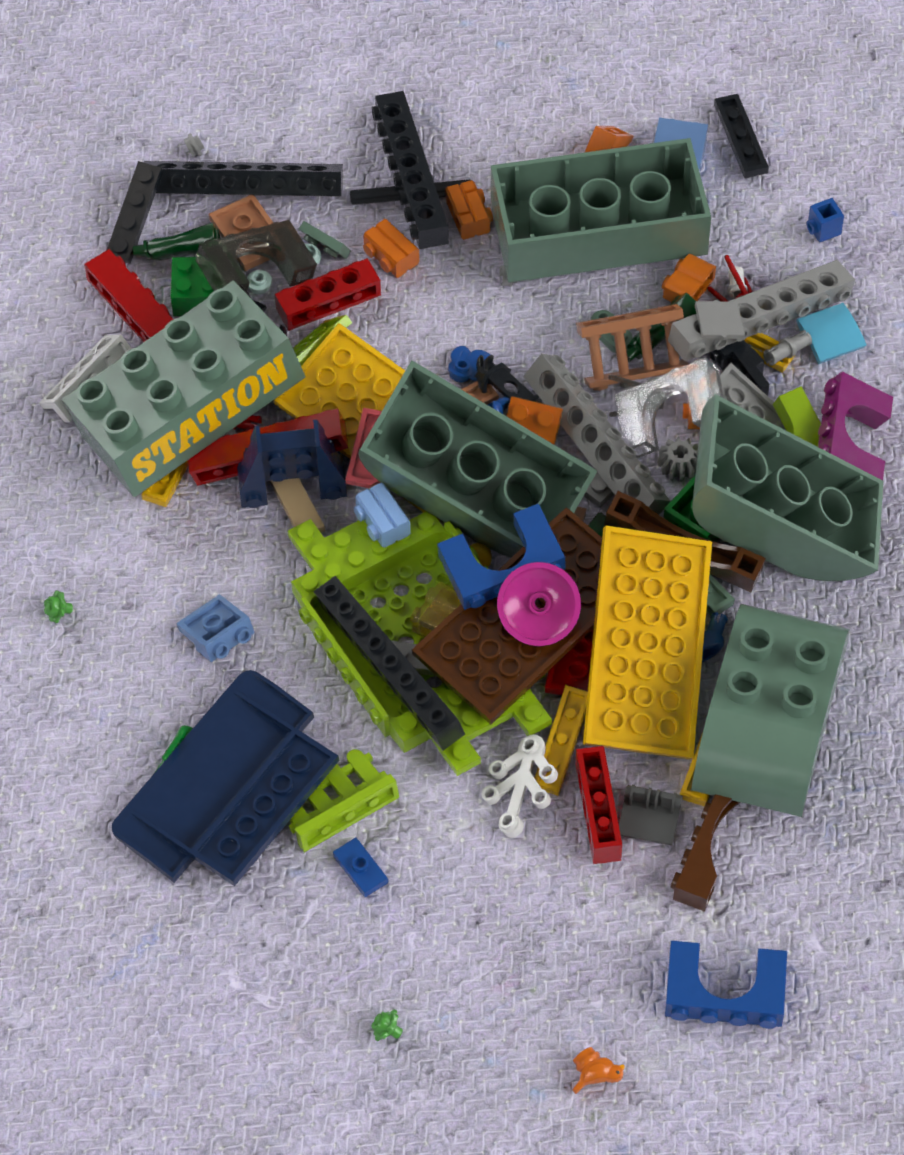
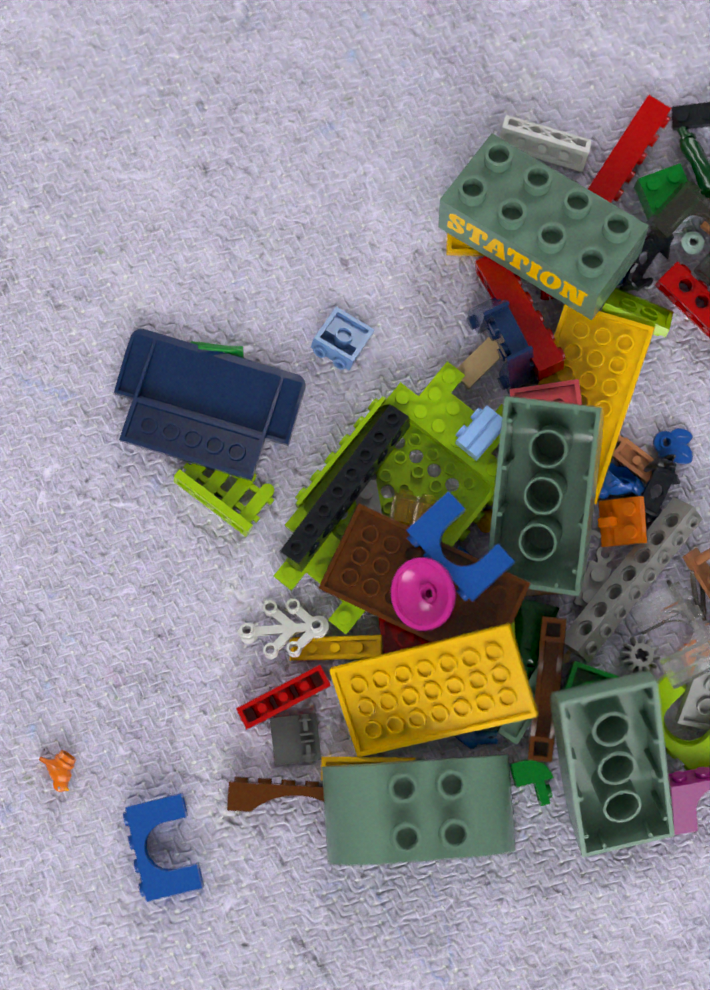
camera: 65 degrees right, 25 degrees up
bright green plant [44,590,73,623] -> none
blue plate [333,837,388,897] -> none
bright green plant [371,1009,403,1041] -> none
none -> green brick [509,759,554,806]

